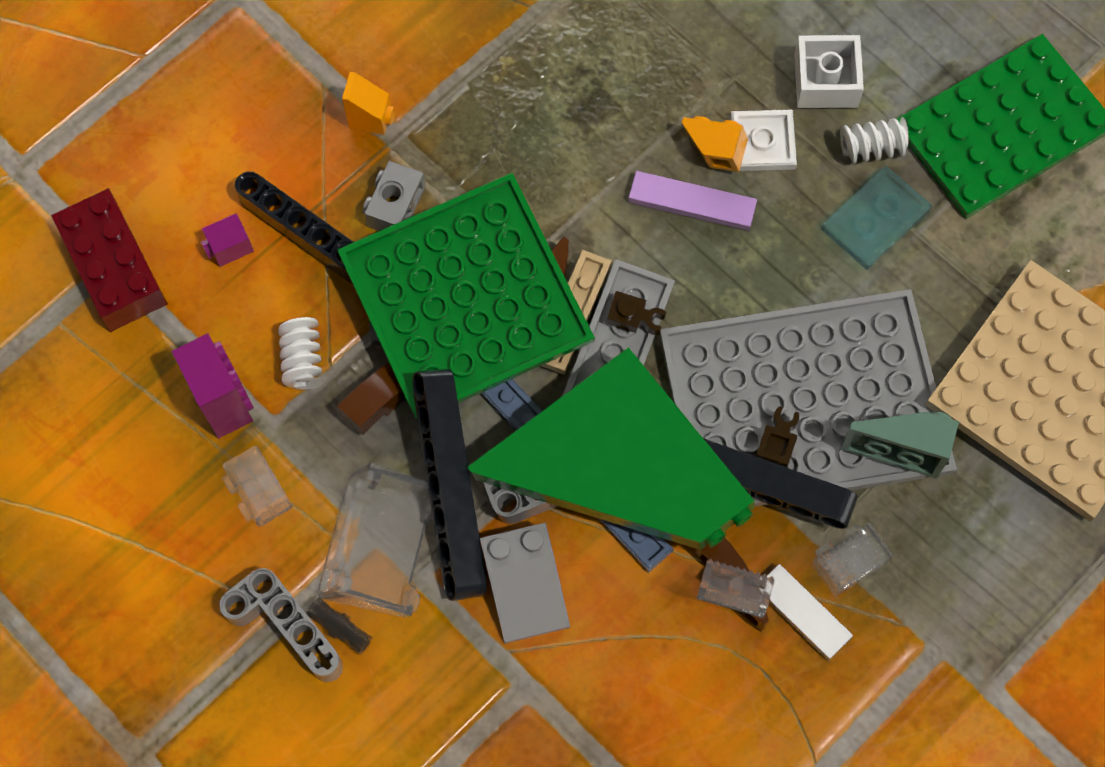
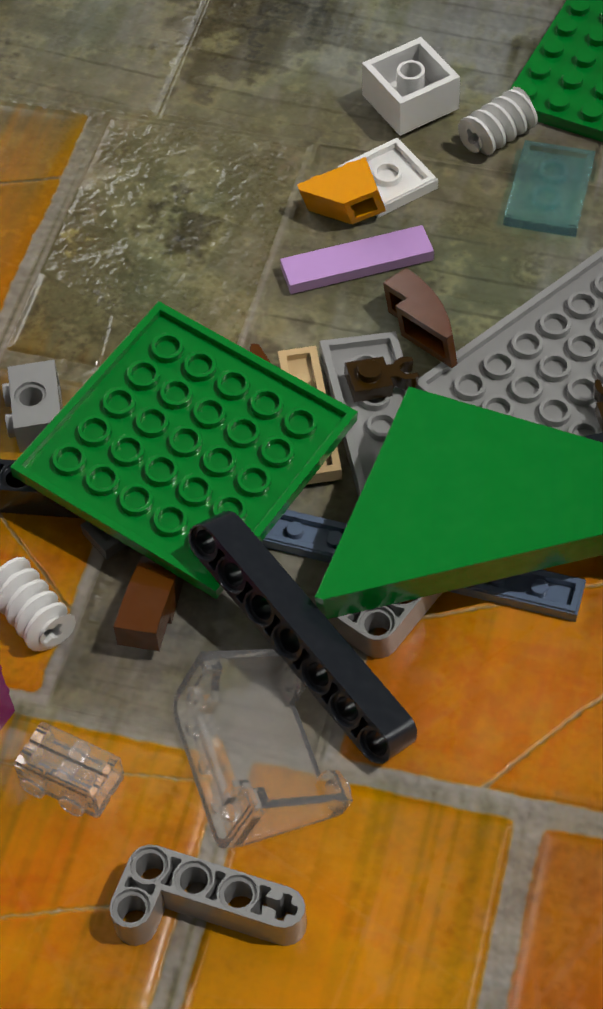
camera: 30 degrees left, 15 degrees down
clear smoke pin [306,597,373,655] -> none
light grey slope [480,522,570,644] -> none
none -> reddish brown slope [383,268,458,368]

